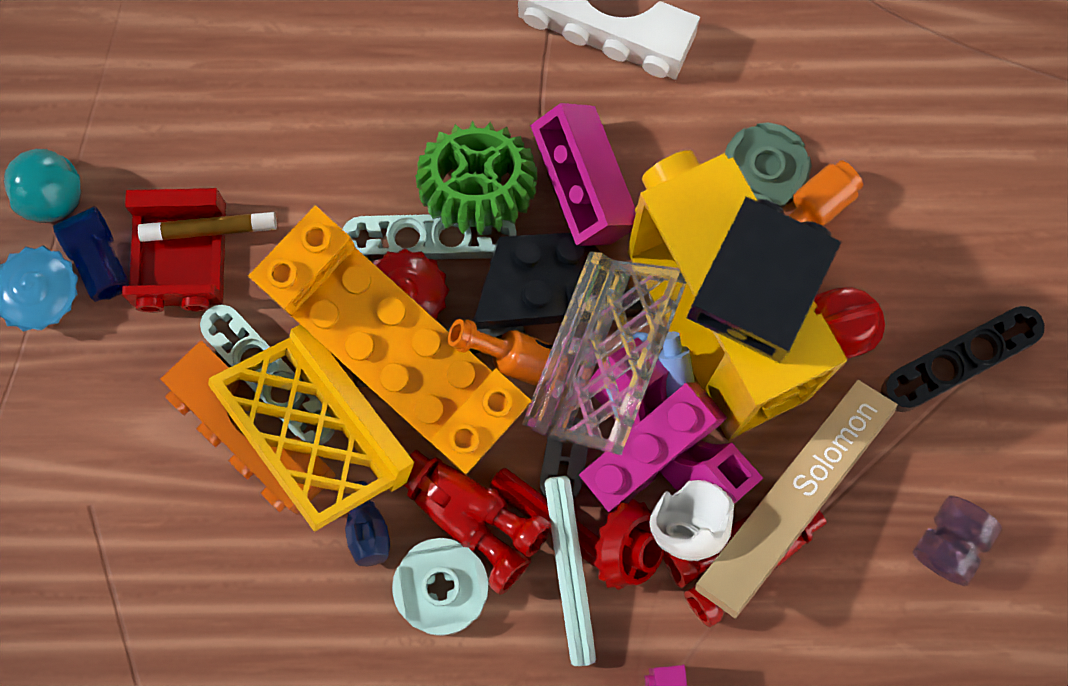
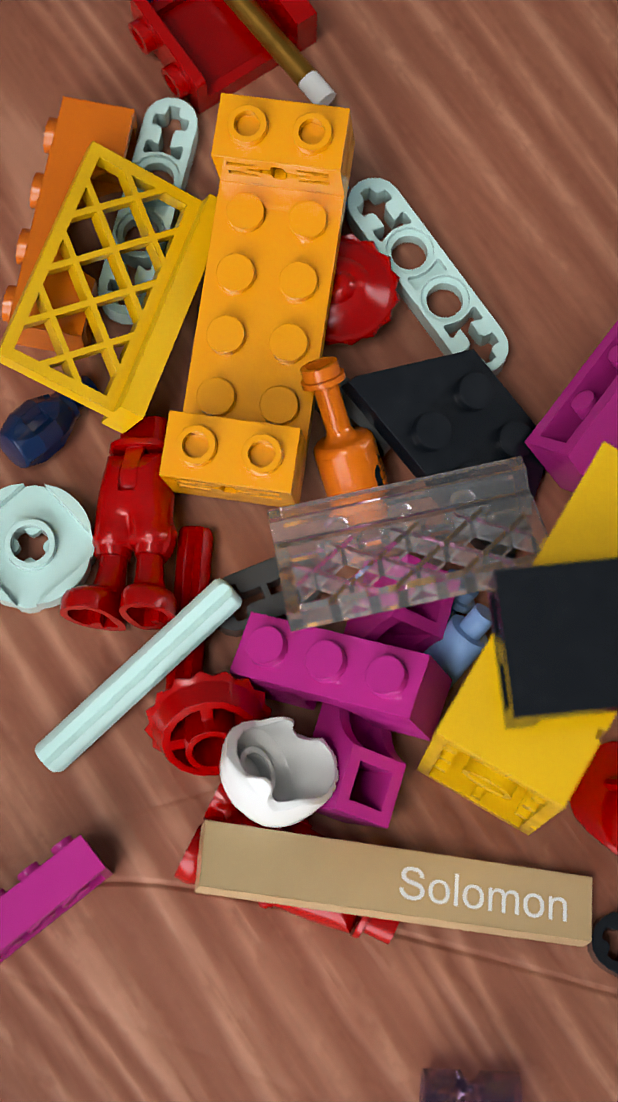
camera: 55 degrees right, 0 degrees up
bright green gear [416,120,537,235] -> none

